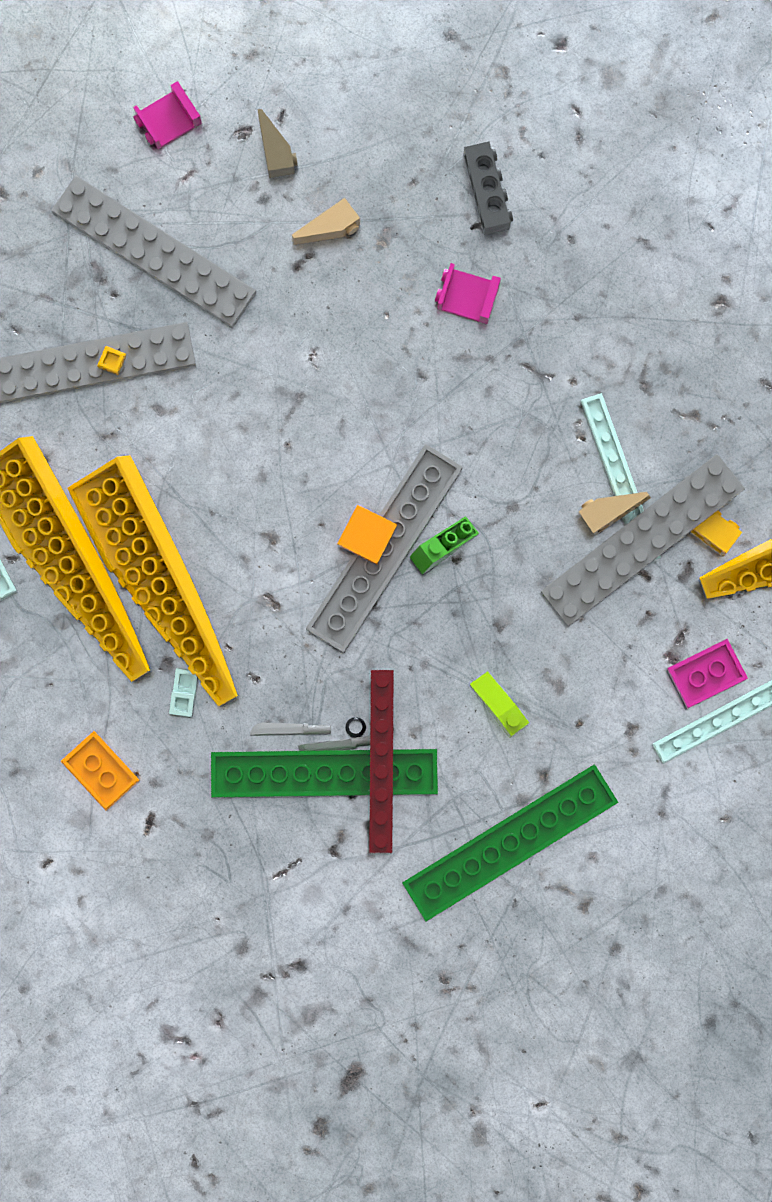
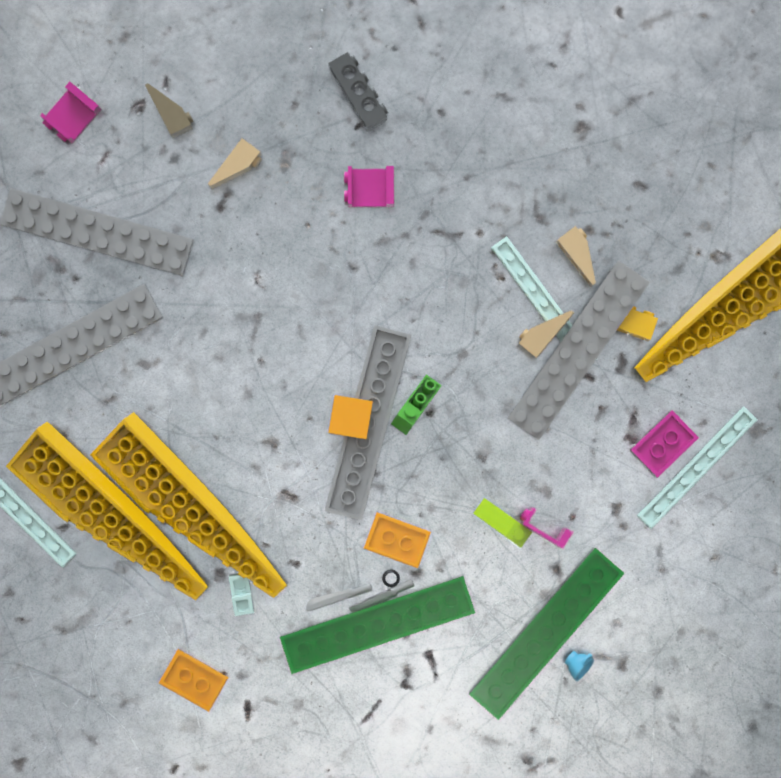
camera: 15 degrees left, 5 degrees up
yellow tile [97,346,127,375] -> none
dark red brick [369,670,394,854] -> none
none -> light orange tile [364,512,431,568]
none -> dark pink panel [520,507,573,549]
none -> tan slope [556,226,596,287]
none -> medium azure piece [565,651,594,681]

